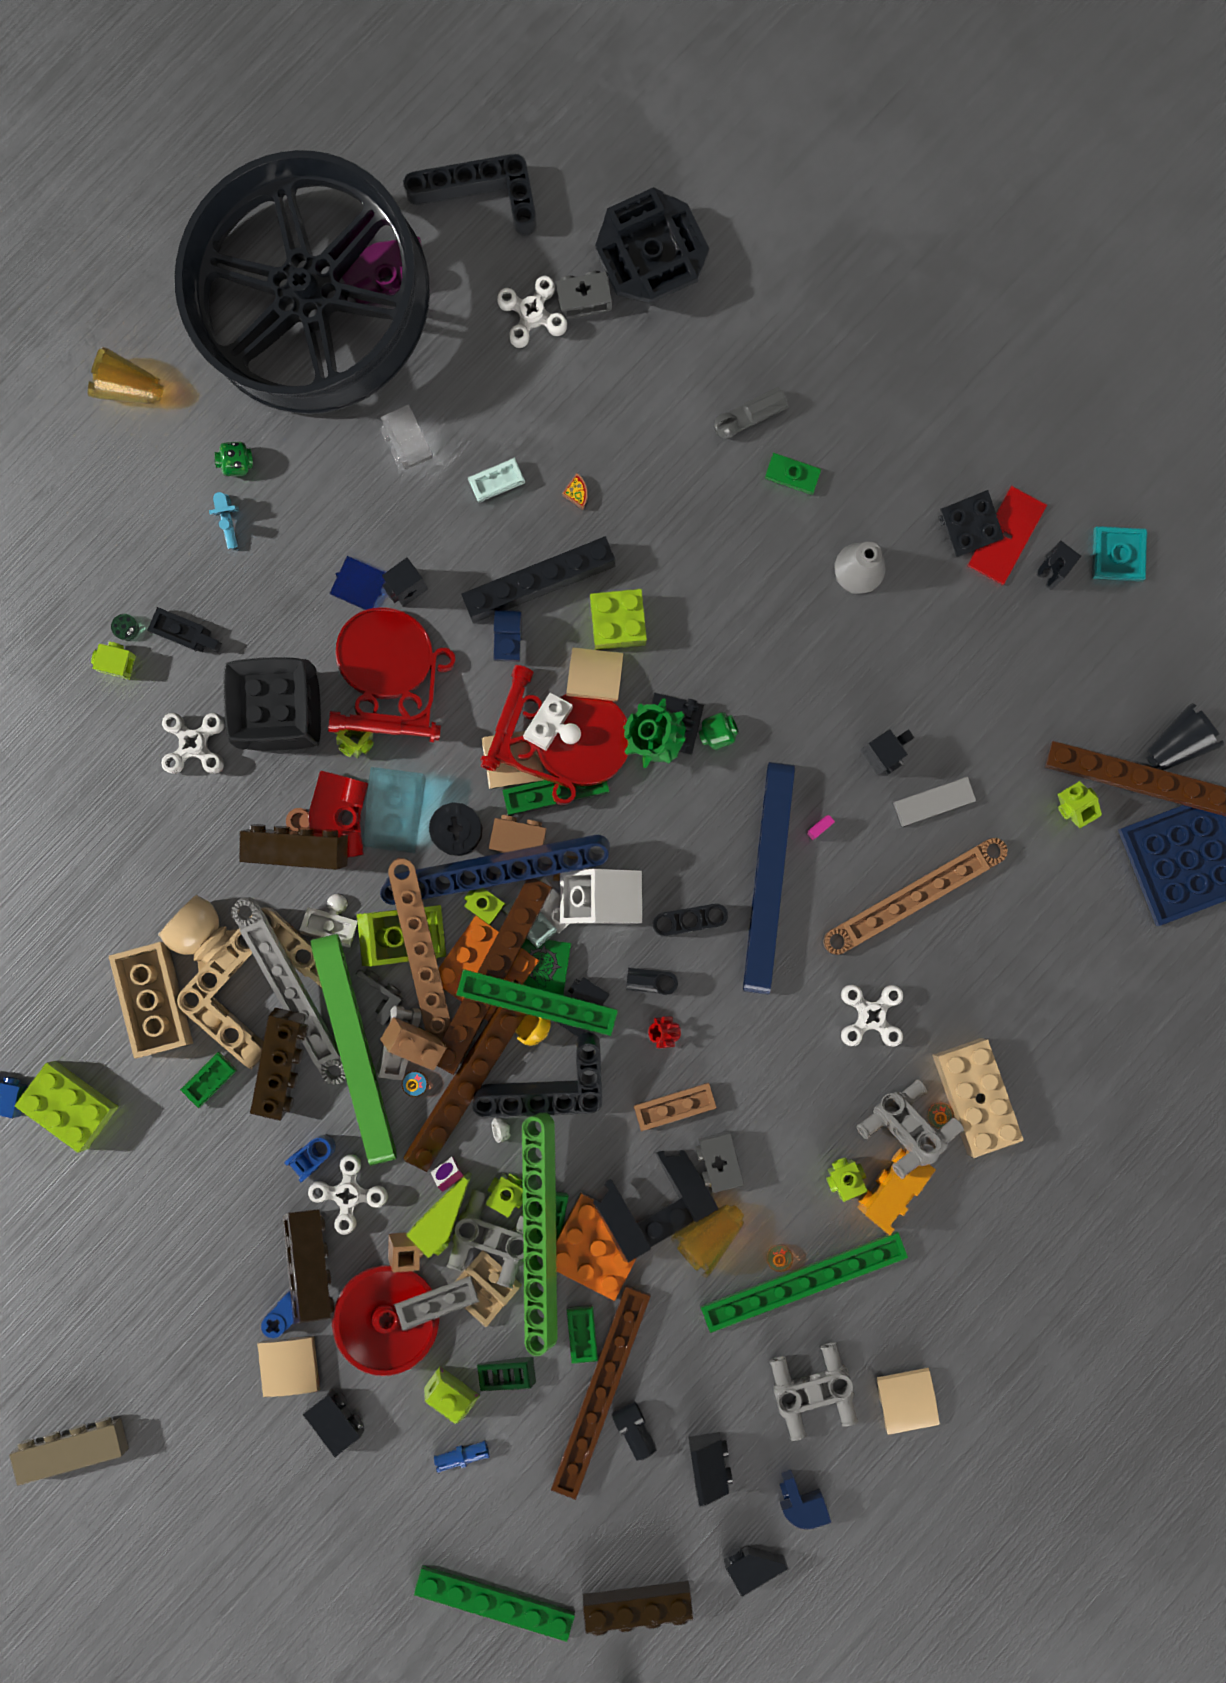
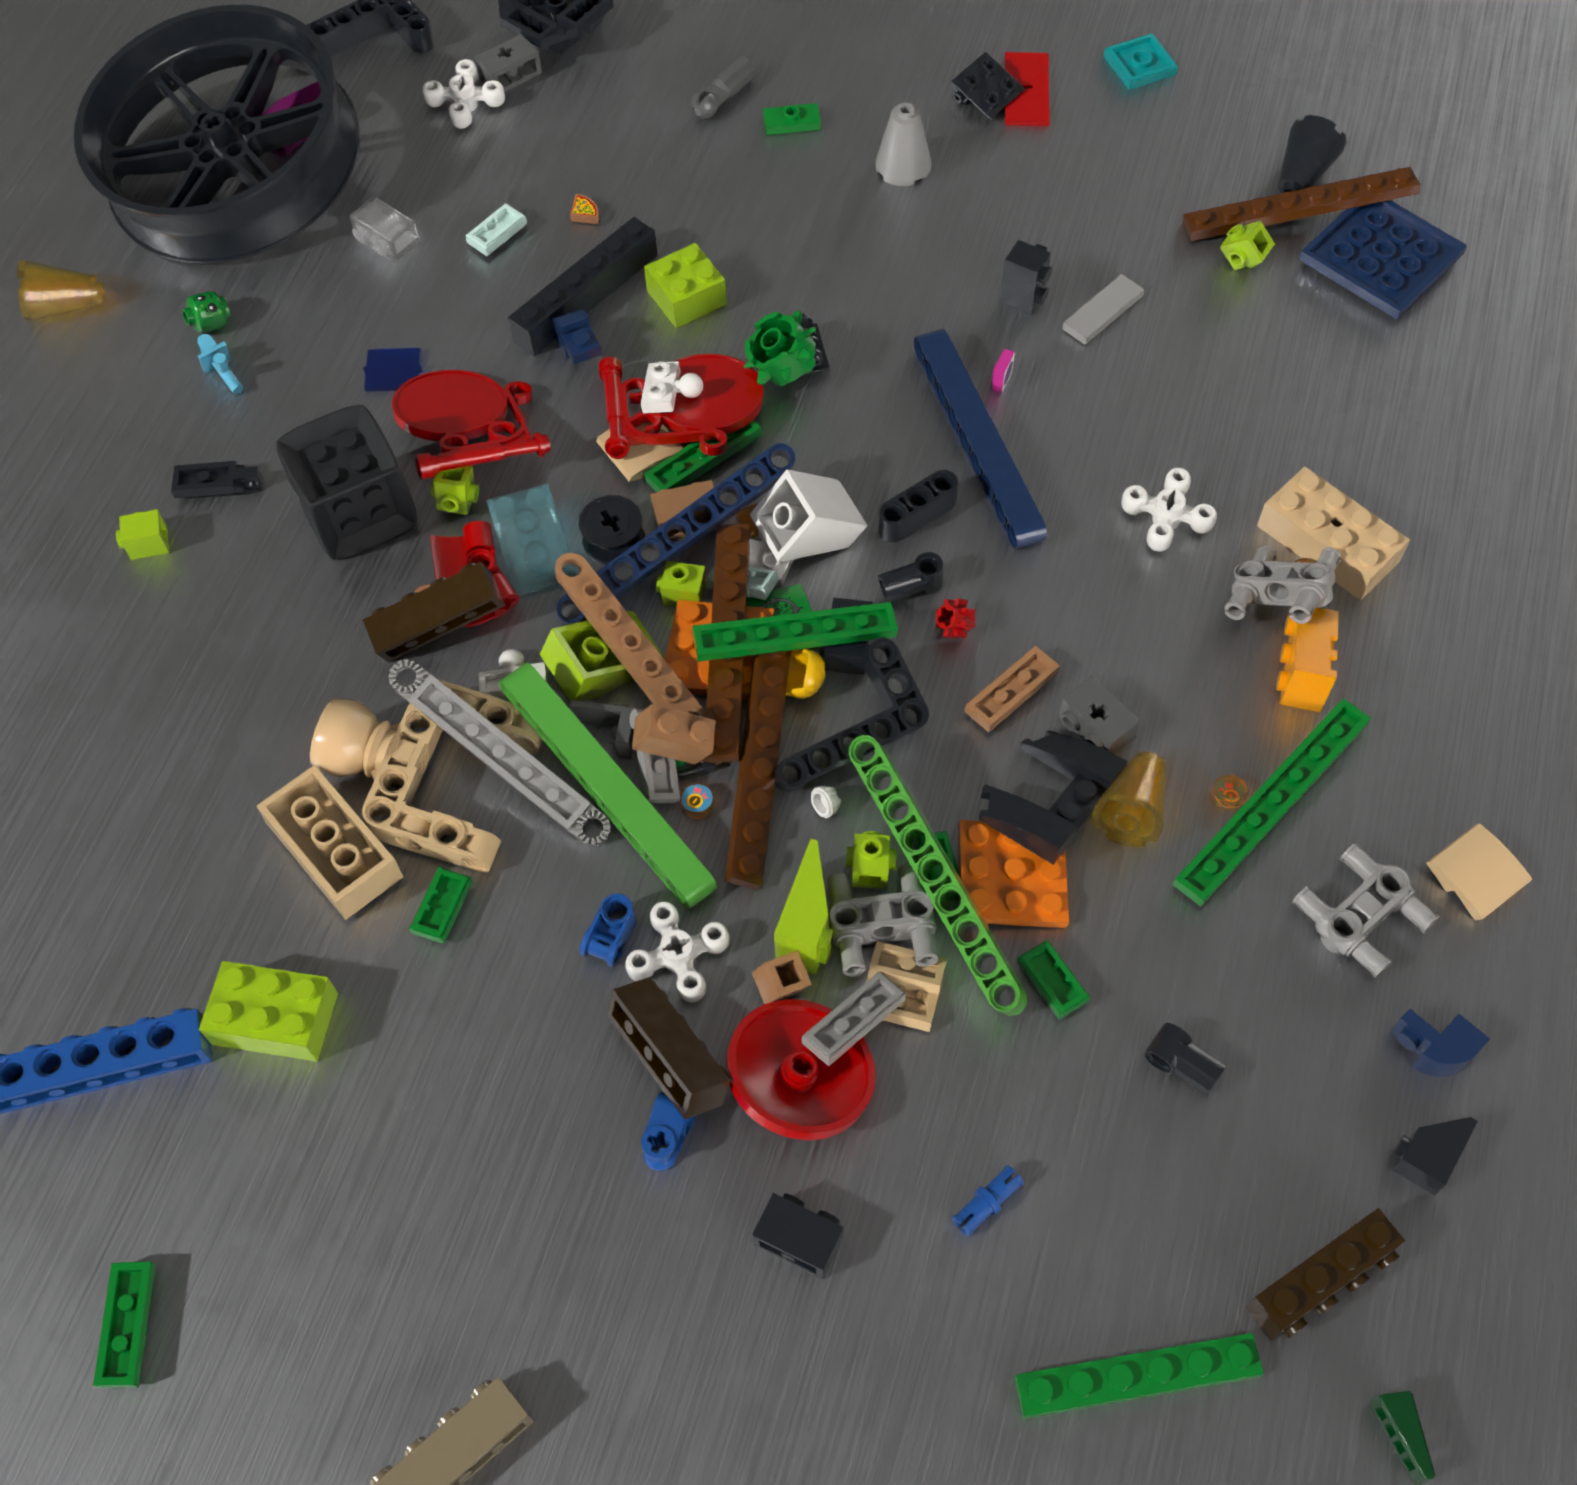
camera: 20 degrees left, 25 degrees down
clear green tile [111,614,139,641] -> none
white gear [161,713,225,774] -> none
dark brown brick [250,1007,308,1121] -> none
tan slope [257,1336,320,1397] -> none
black brick [382,557,428,607] -> none
lime torso [424,1366,480,1424] -> none
tile [431,1156,463,1192] -> none
dark green slope [477,1357,536,1391] -> none
reddish brown plate [551,1285,651,1500] -> none
tan slope [566,647,623,701] -> none
black slope [688,1432,733,1507] -> none
green head [698,712,739,750] -> none
medium nougat plate [823,838,1008,955] -> none
lime brick [826,1157,868,1202] -> none
black hinge [1037,540,1081,590] -> none

